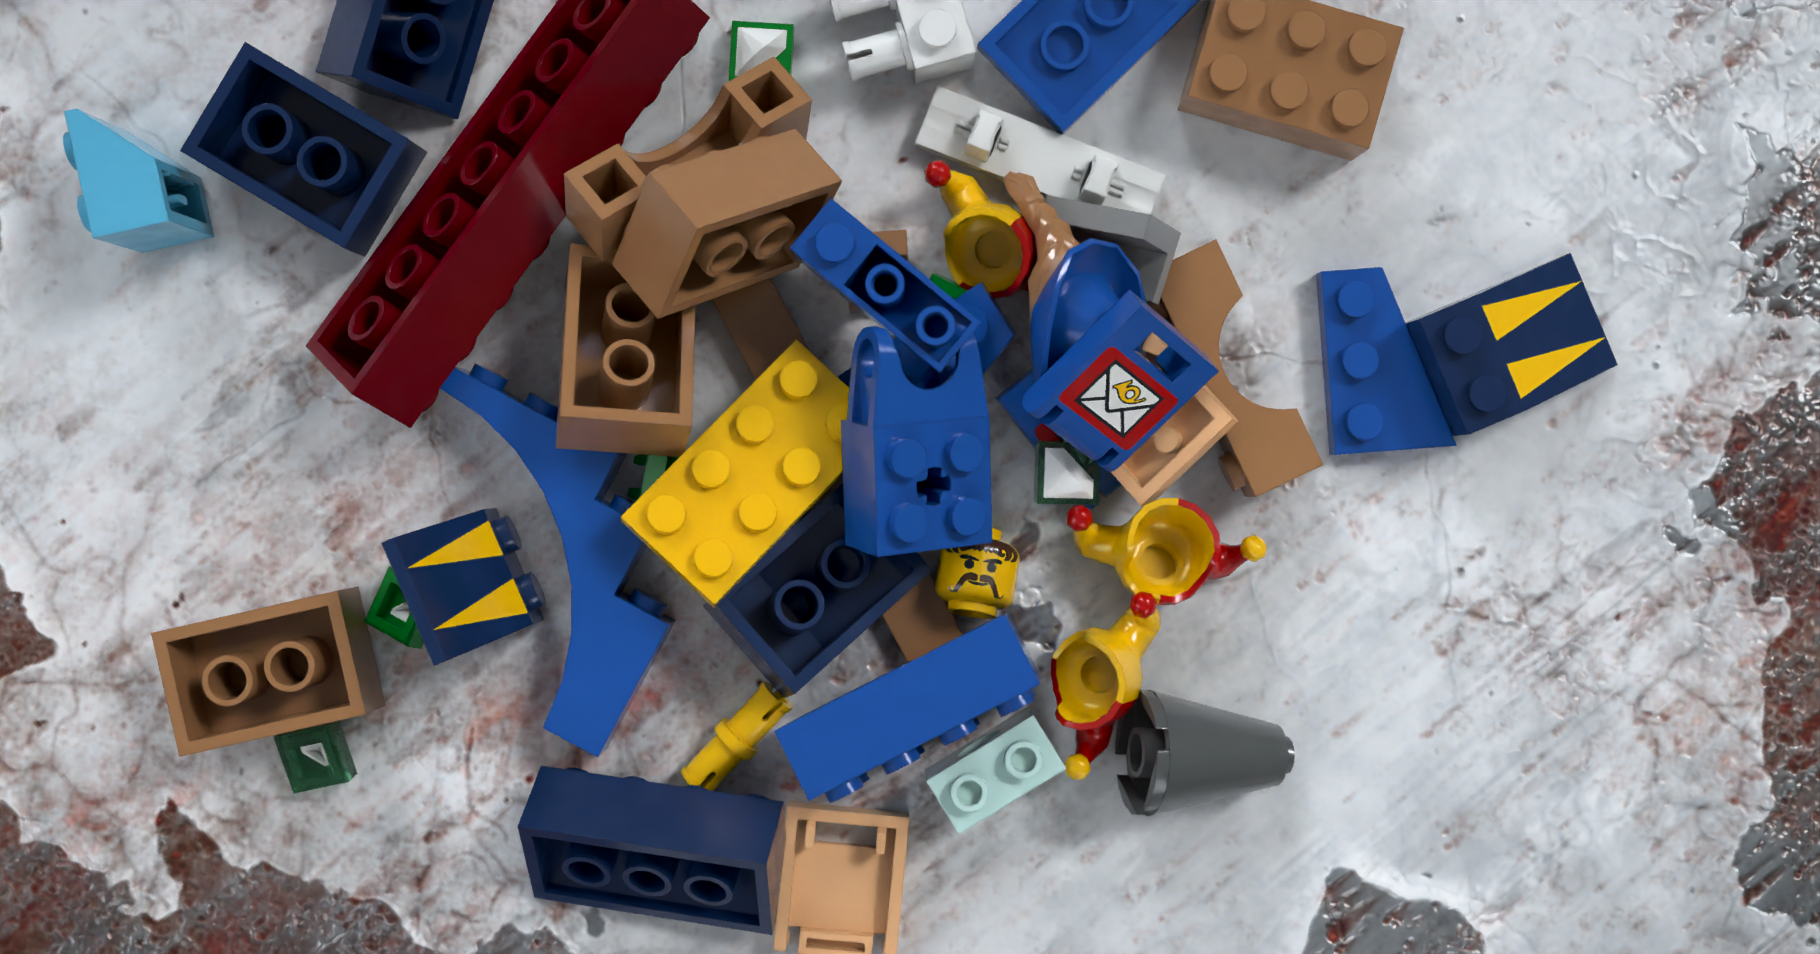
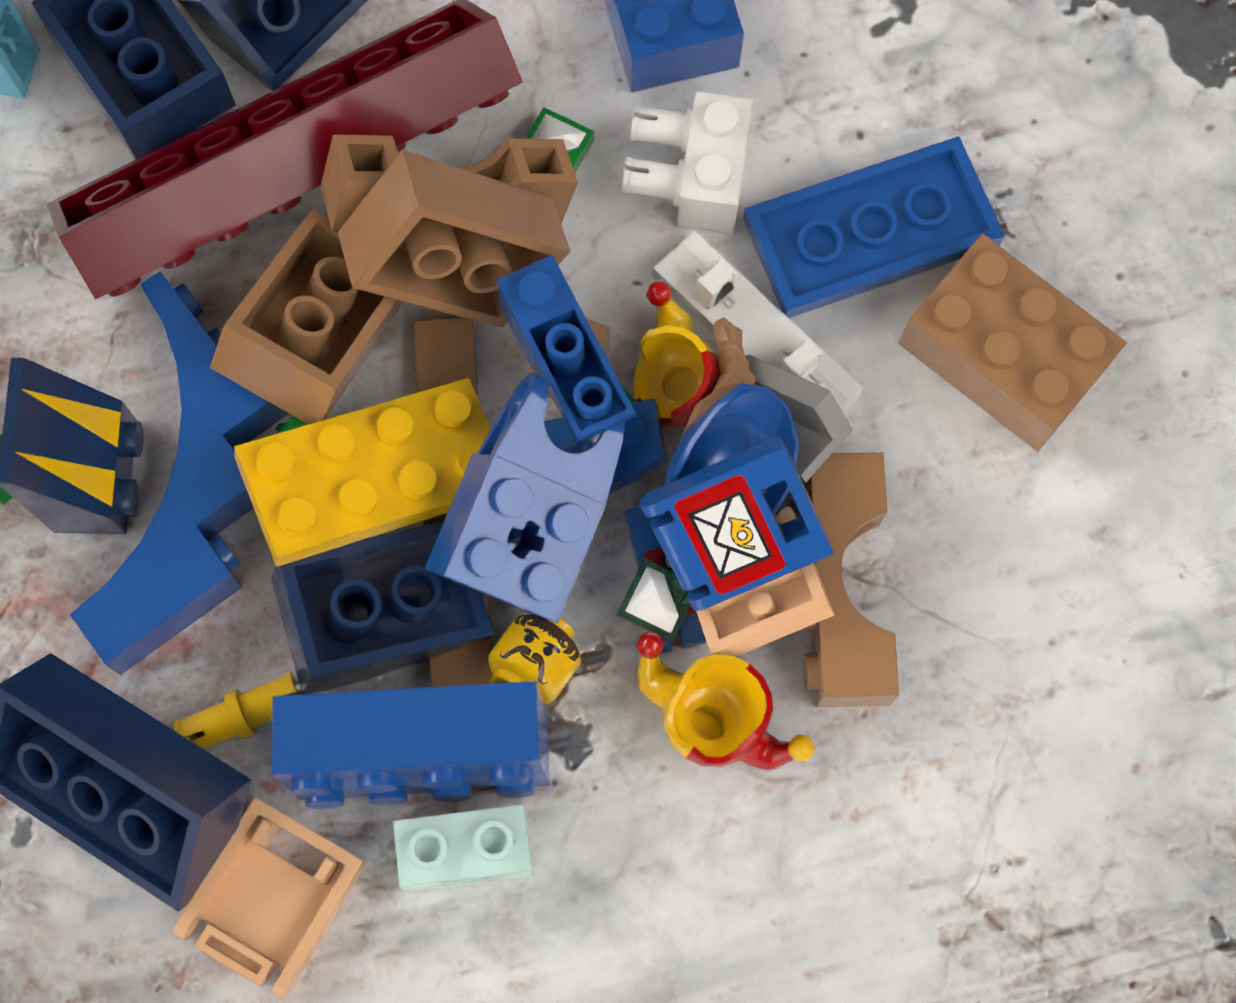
camera: 20 degrees right, 15 degrees down
yellow piece [1051,591,1161,780] -> none
dark grey cone [1115,690,1295,816] -> none
blue wing [1316,267,1457,455] -> none
dark blue slope [1405,253,1618,436] -> none

